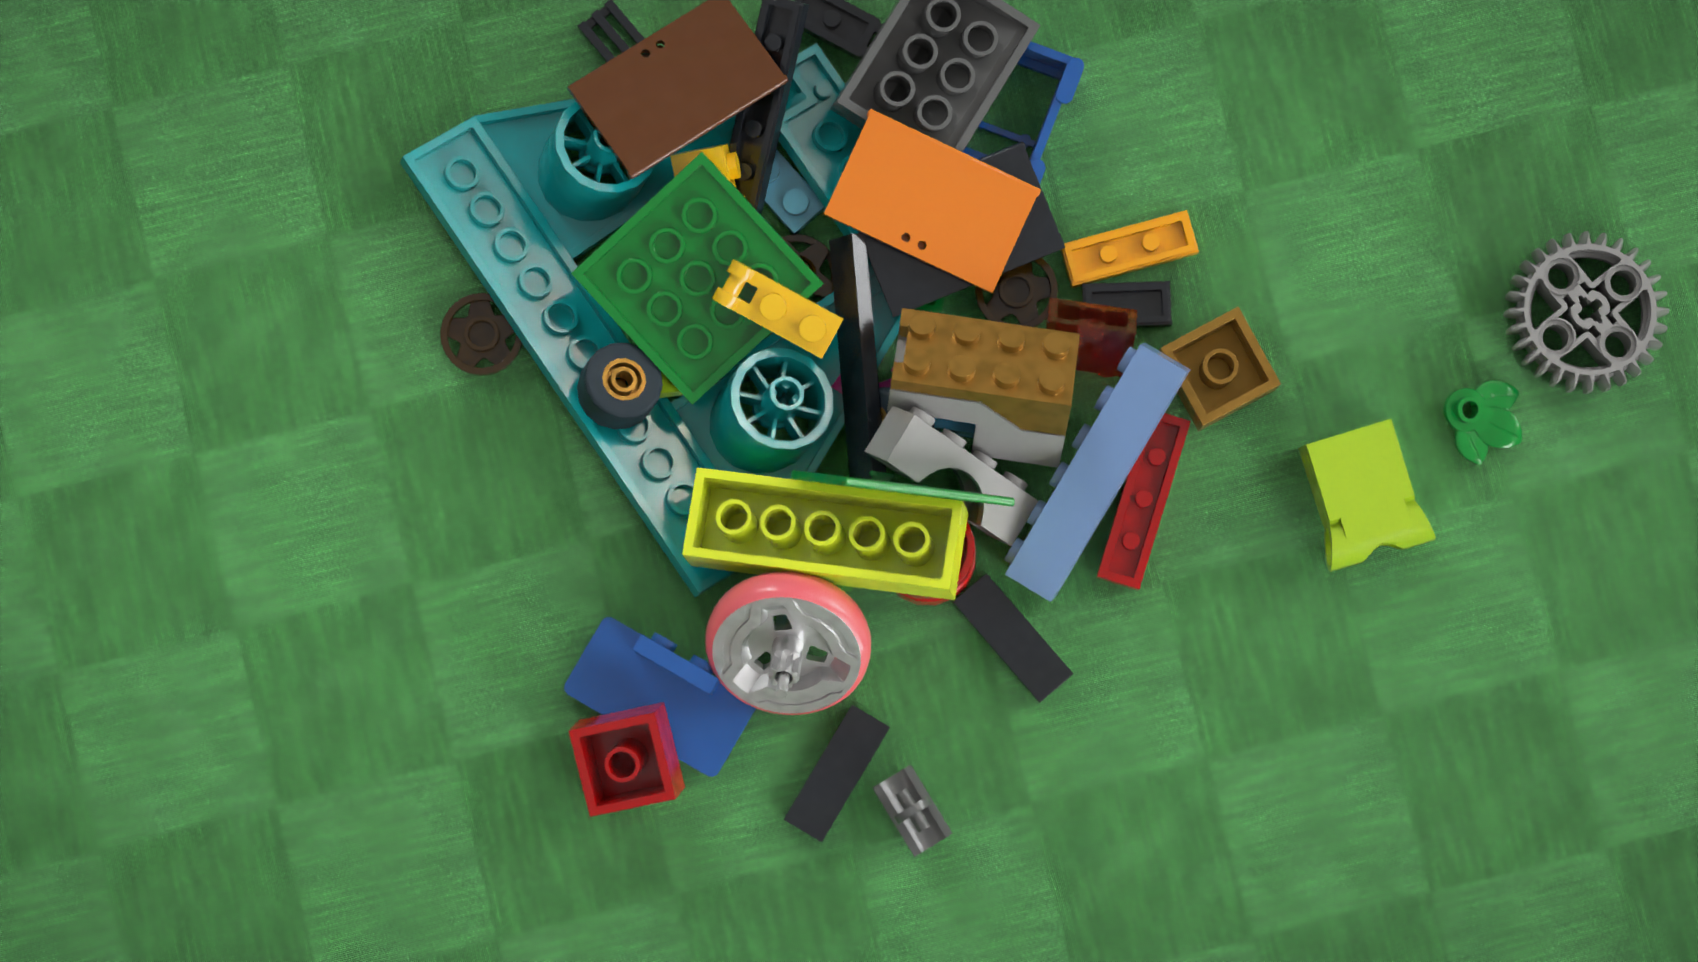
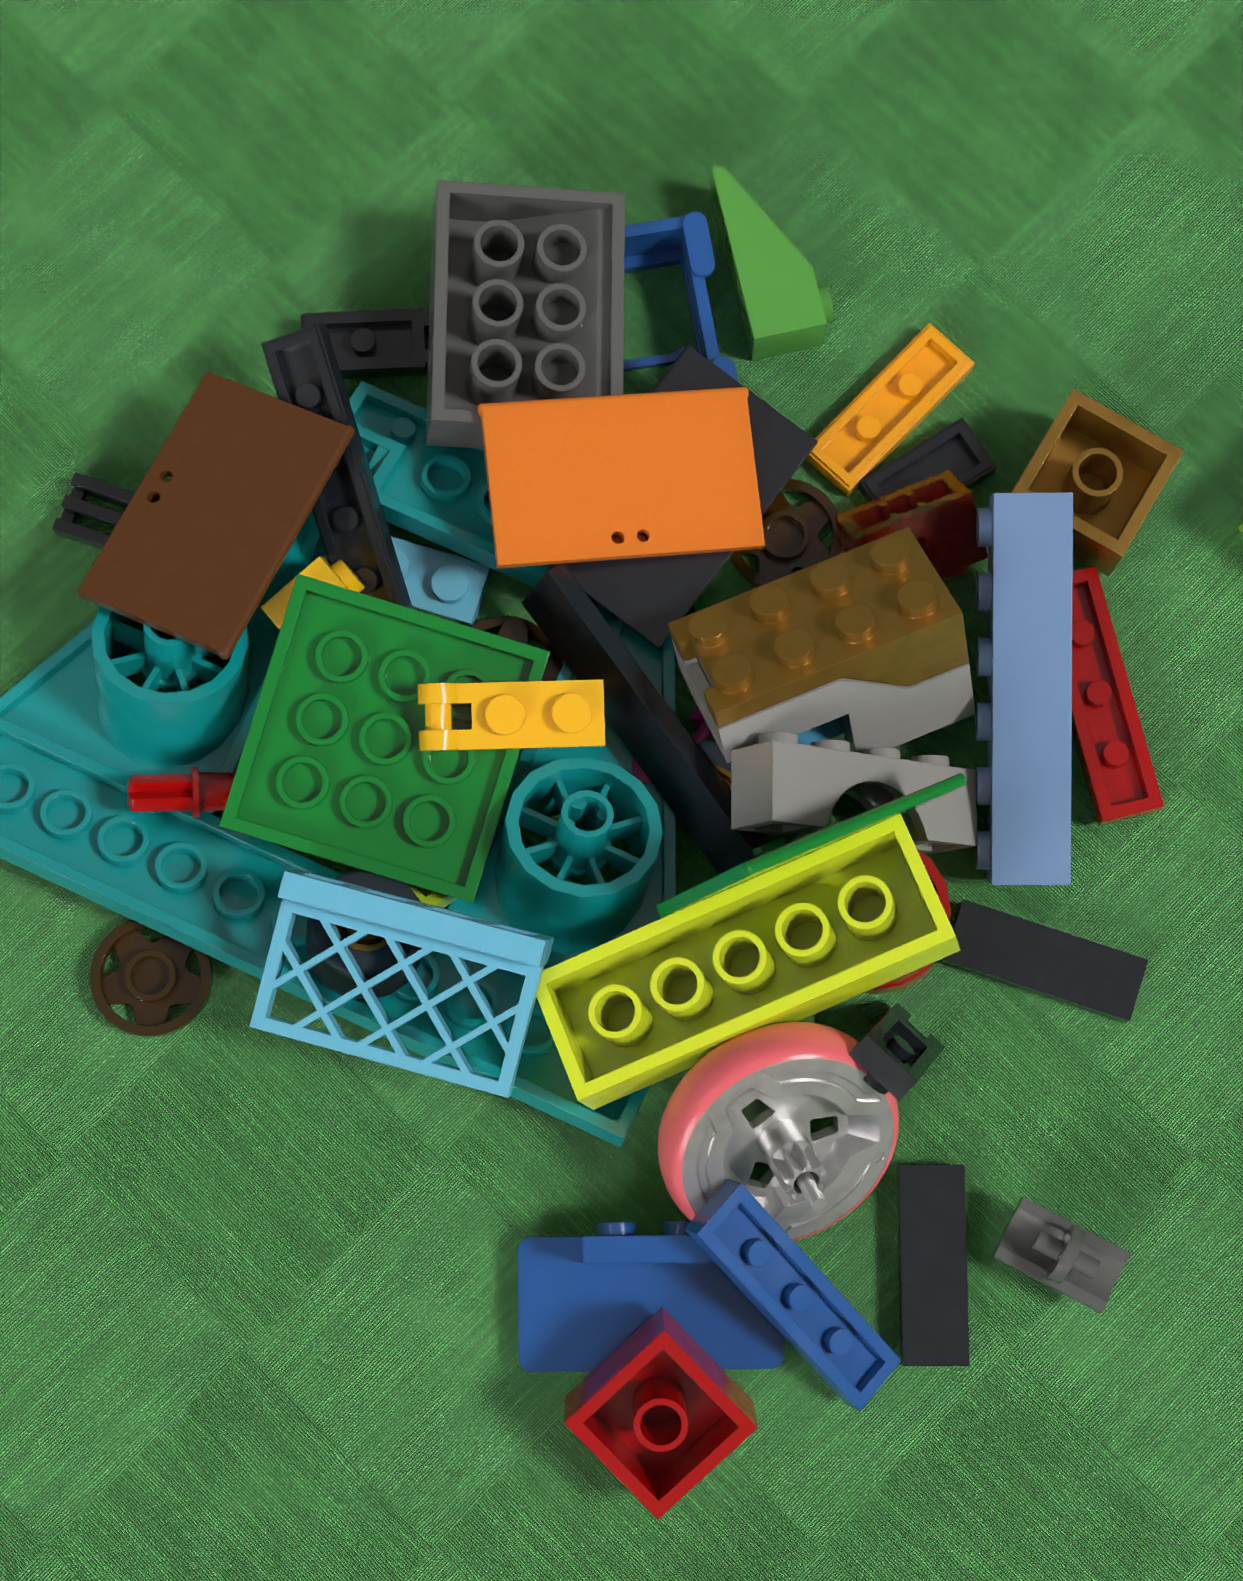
camera: 30 degrees left, 5 degrees down
none -> red axle [128,767,236,818]
none -> medium azure fence [249,870,554,1098]
none -> blue plate [684,1179,902,1411]
none -> bright green slope [710,166,834,361]
none -> black plate [849,1002,945,1101]

